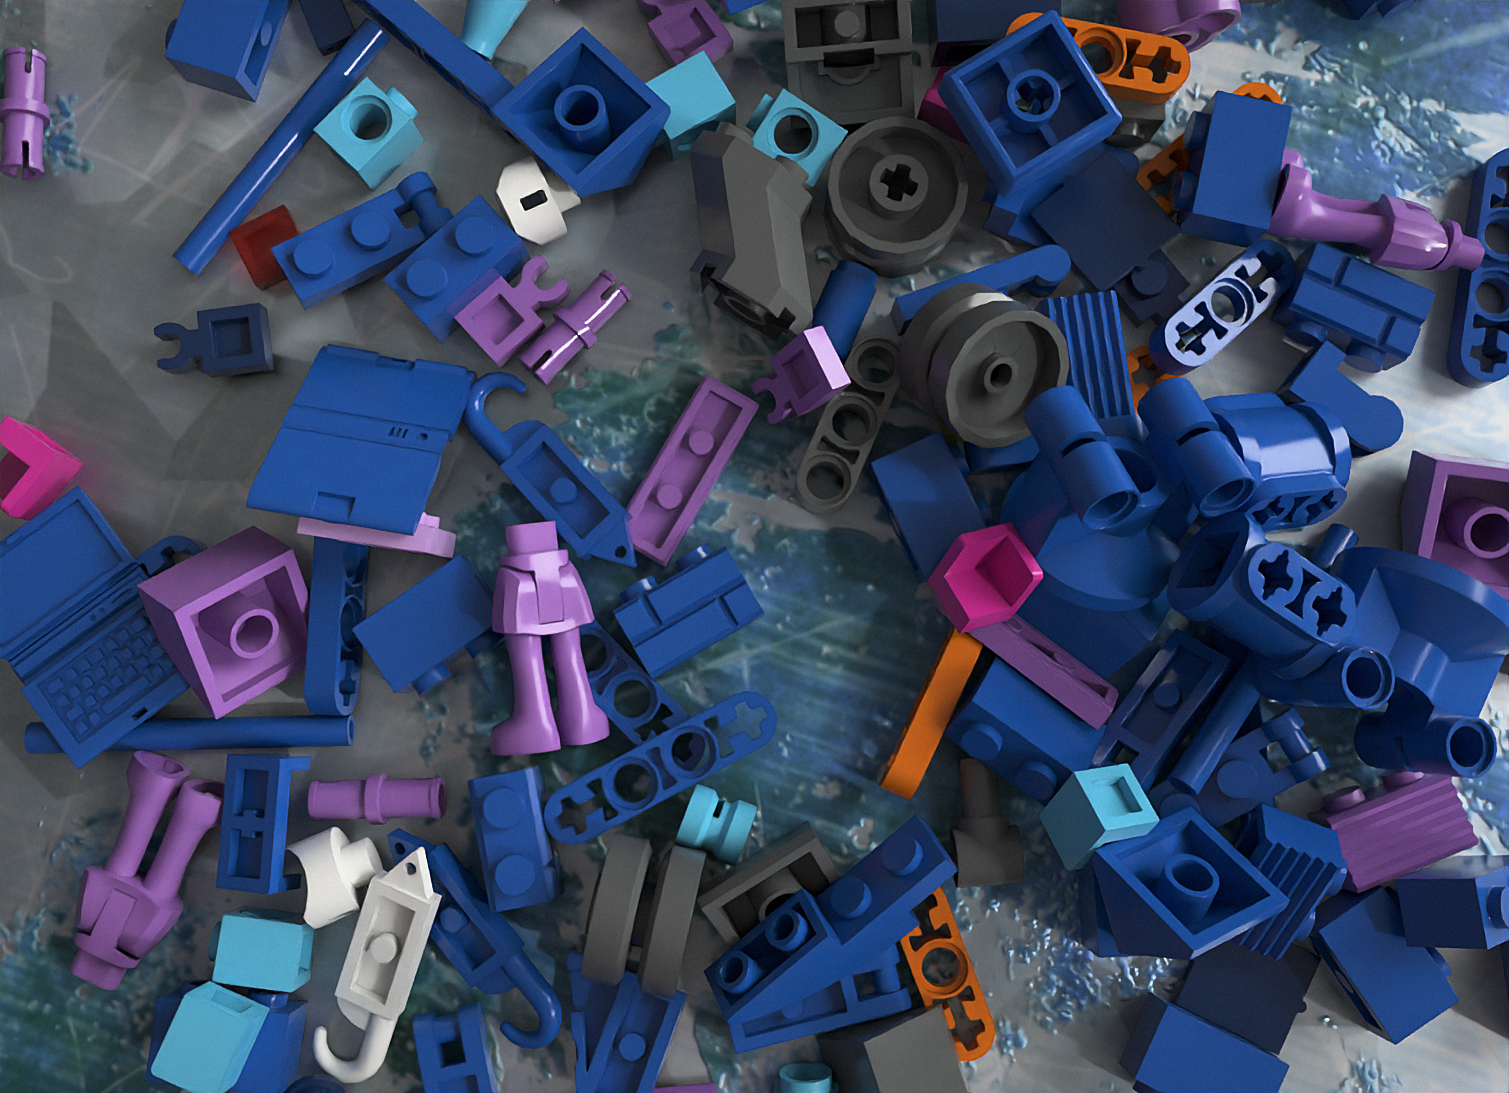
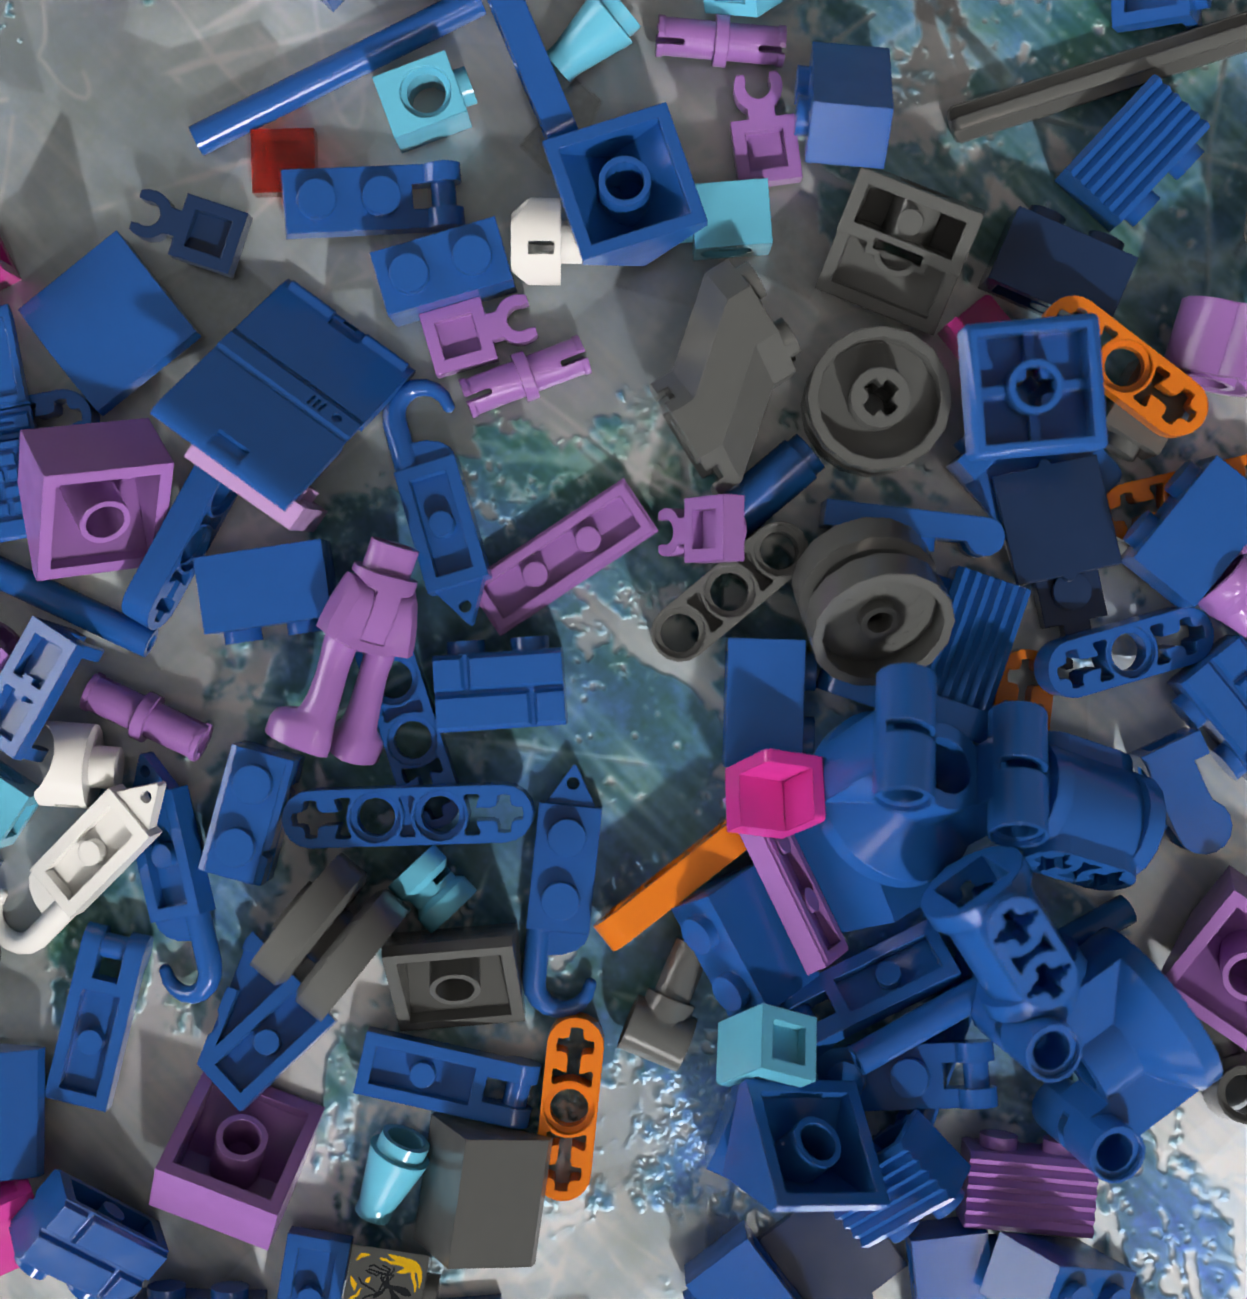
camera: 30 degrees right, 5 degrees up
blue slope [703,814,959,1026] -> none
medium azure brick [746,88,848,187] -> none
none -> blue slope [18,230,202,416]
none -> blue plate [521,764,603,1019]

